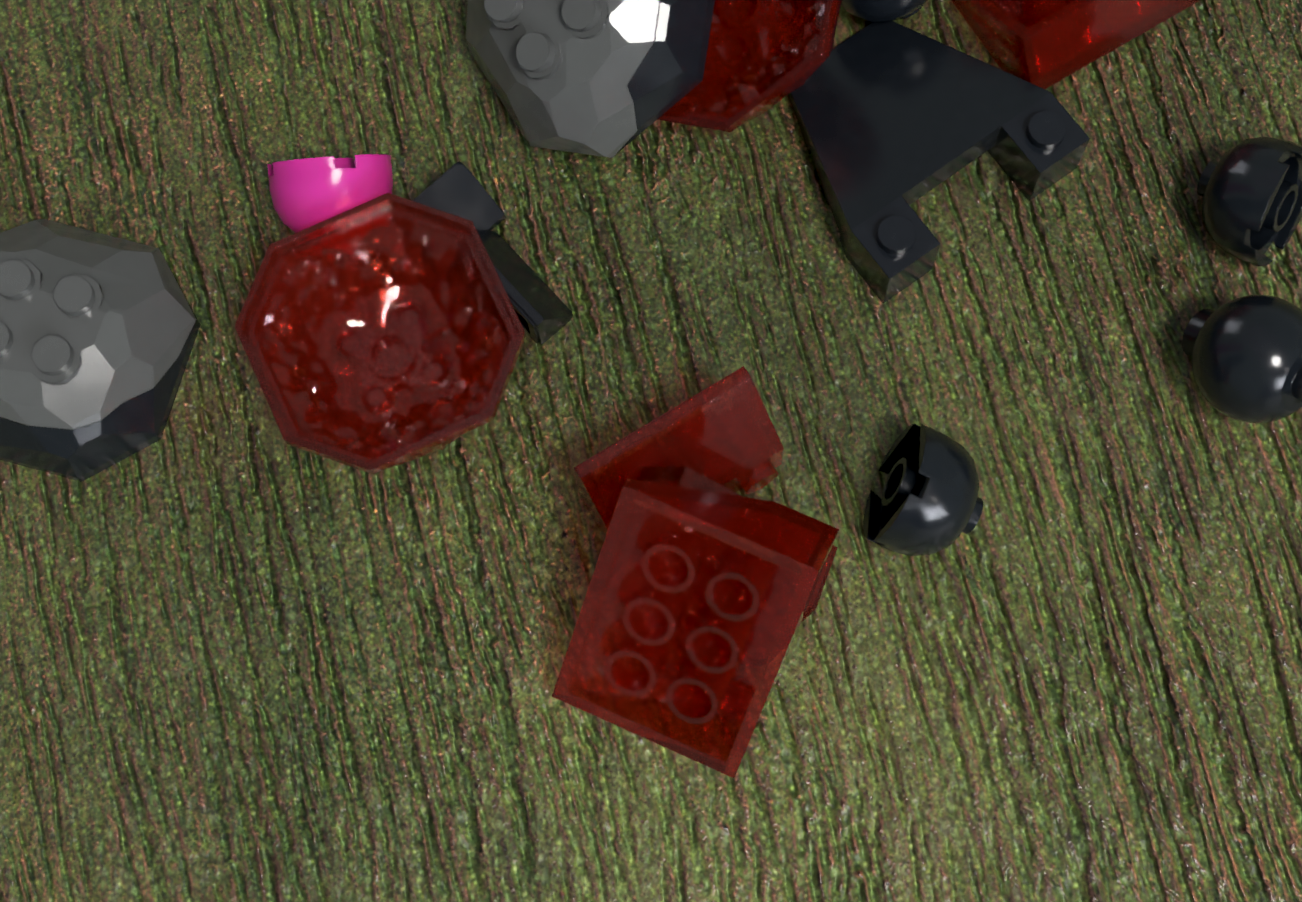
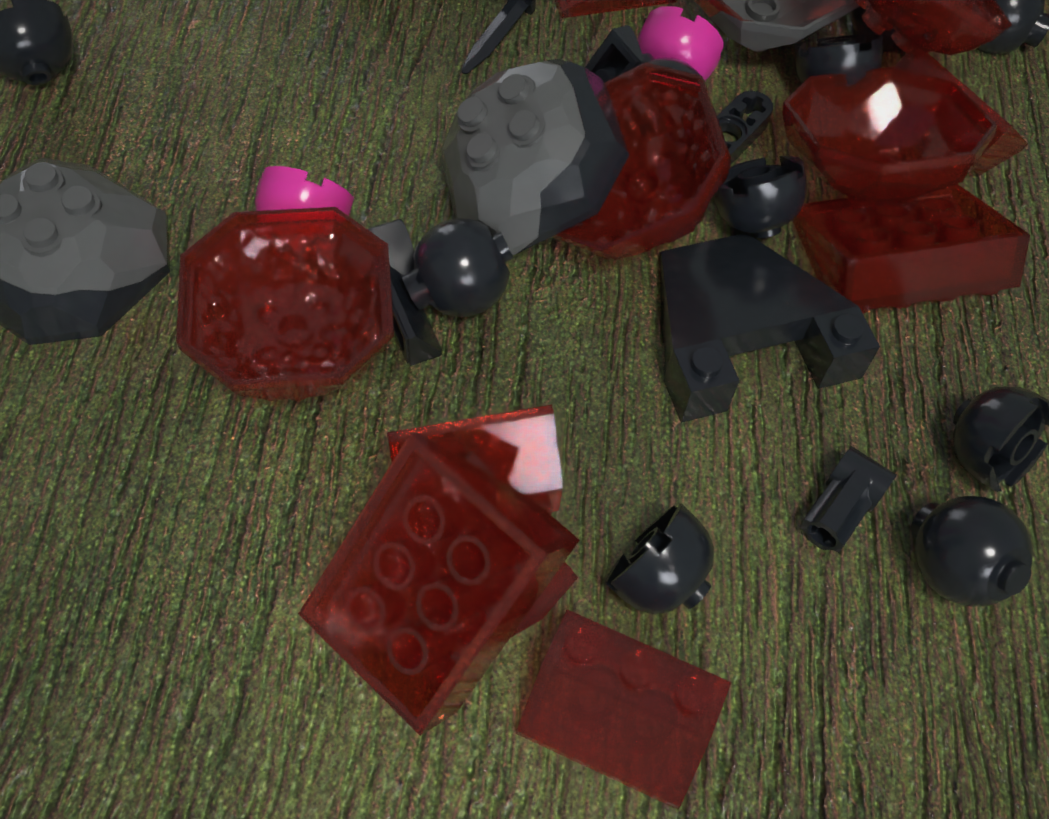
camera: 10 degrees right, 15 degrees down
none -> black brick [402,218,514,317]
none -> clear red slope [516,610,732,809]
none -> black piece [800,446,897,553]

